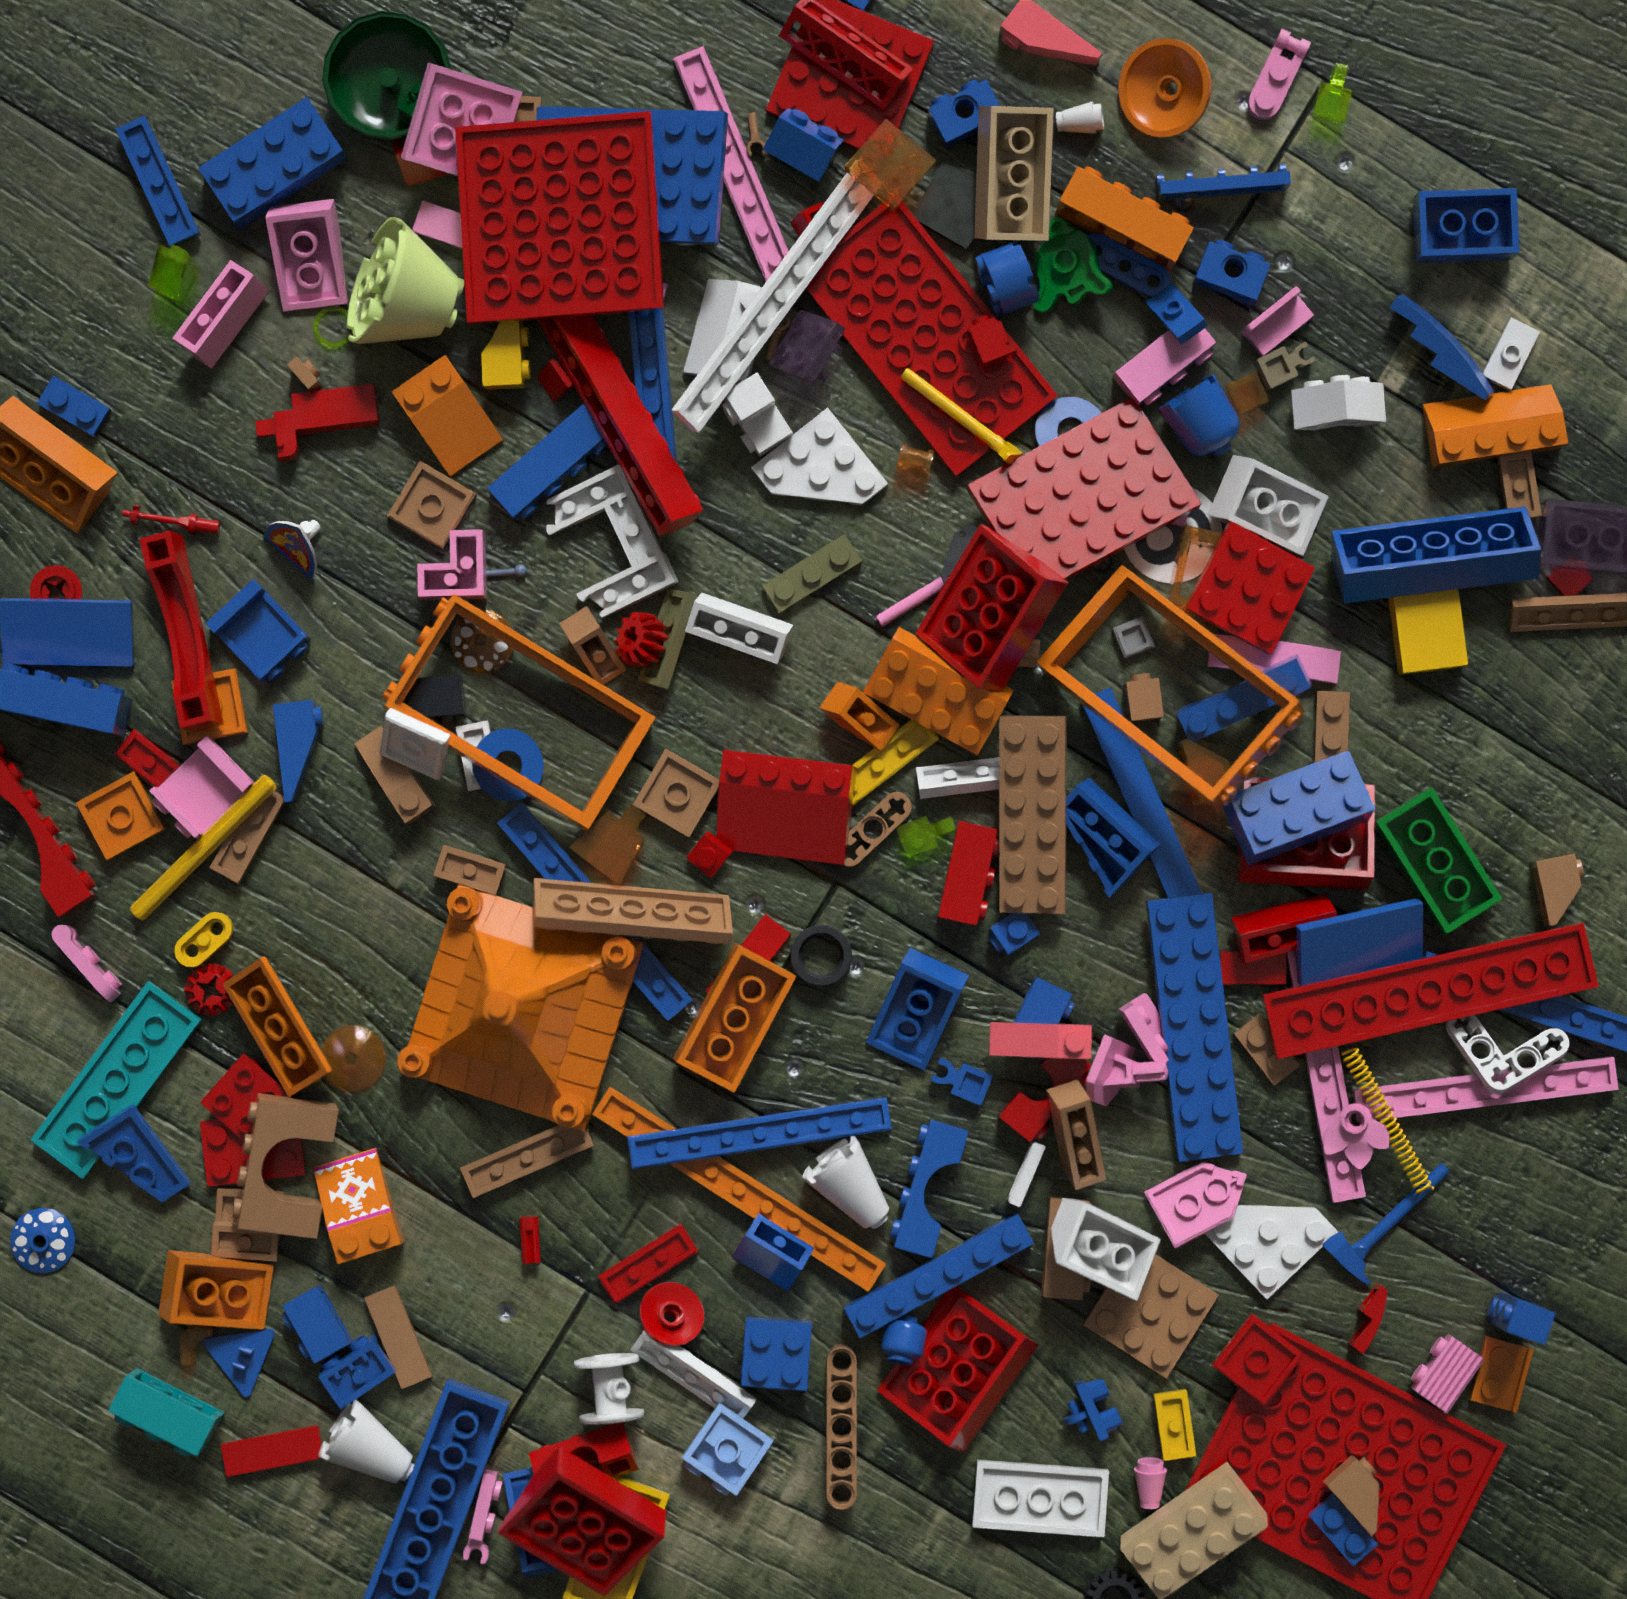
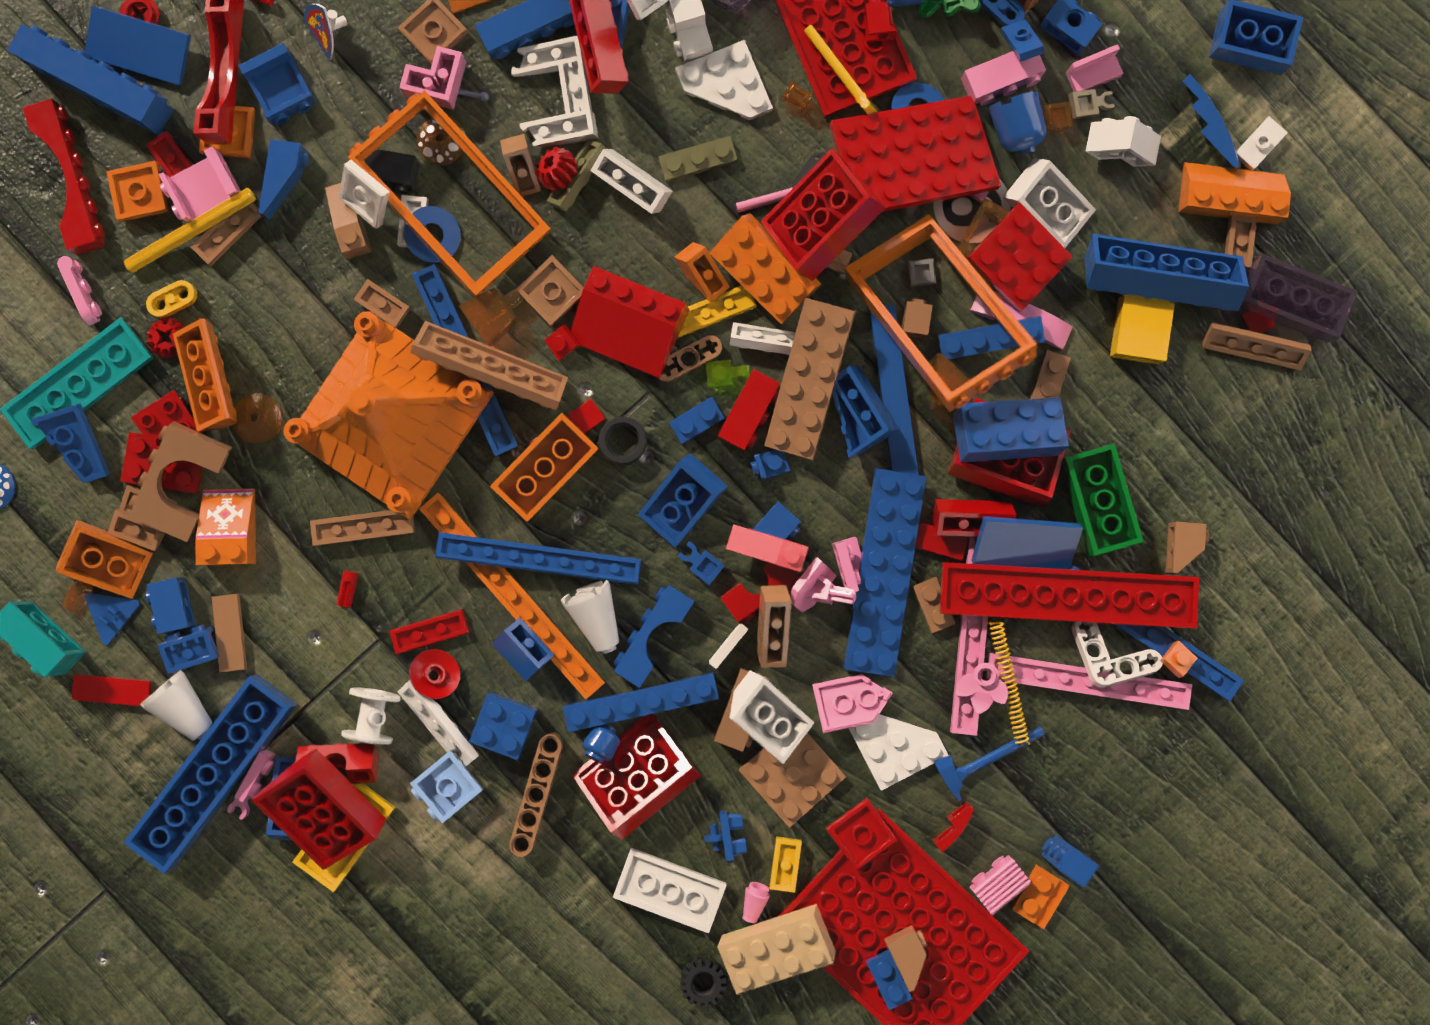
camera: 20 degrees right, 0 degrees up
none -> blue plate [669,397,725,444]
none -> orange plate [1160,641,1197,678]

